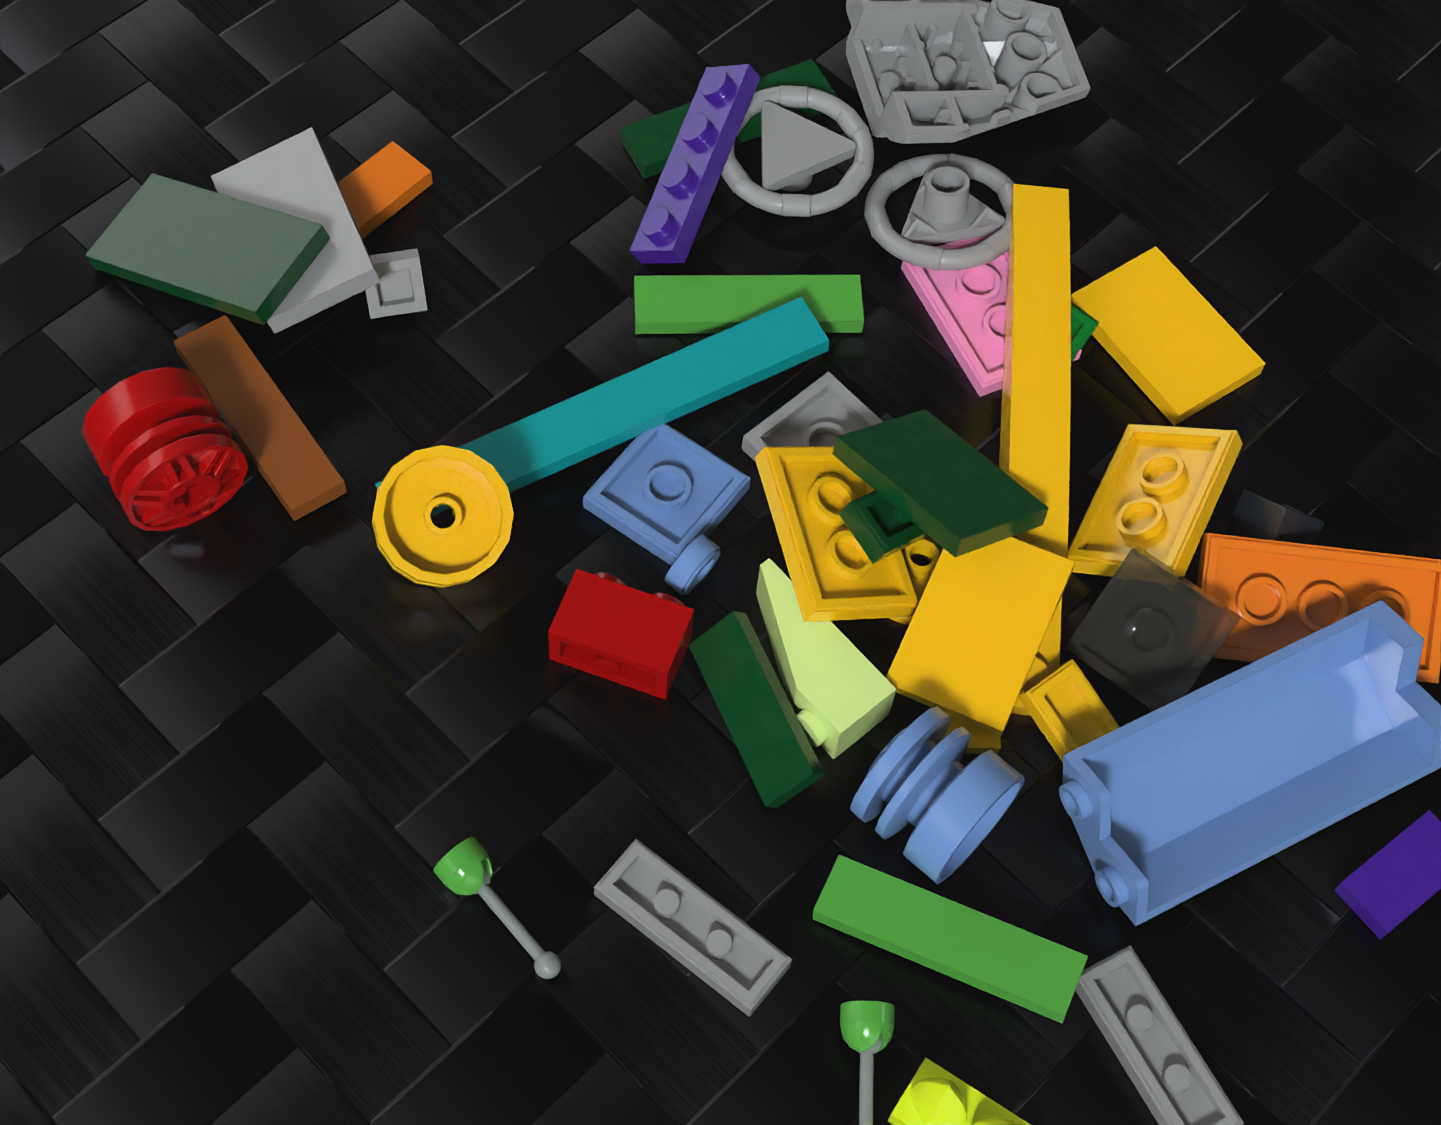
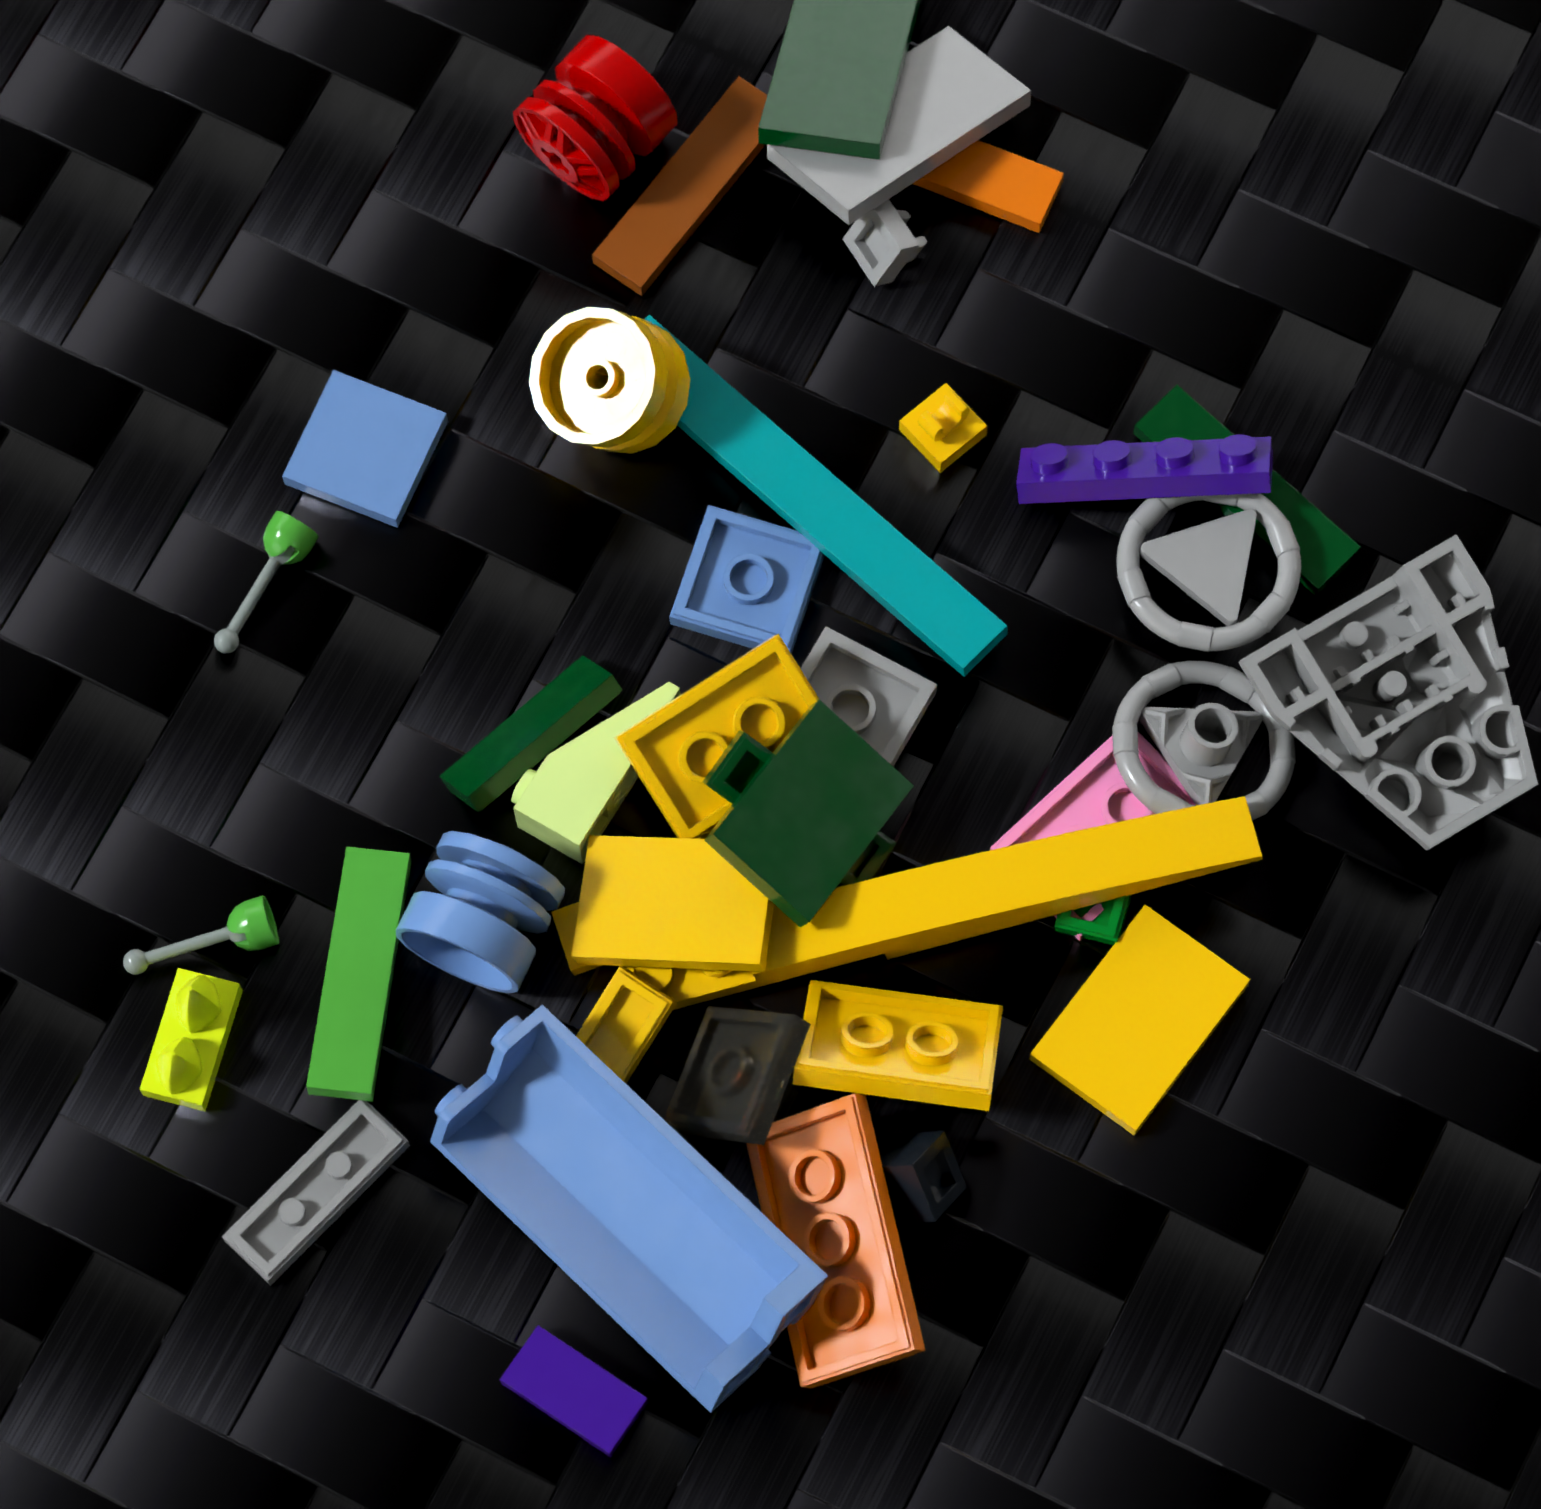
camera: 80 degrees right, 10 degrees up
red brick [548,569,694,700] -> none
light grey tile [594,839,792,1017] -> none
bright green tile [634,275,864,334] -> none
medium blue tile [664,534,721,595] -> none
none -> medium blue tile [282,370,448,528]
none -> yellow tile [899,383,987,473]

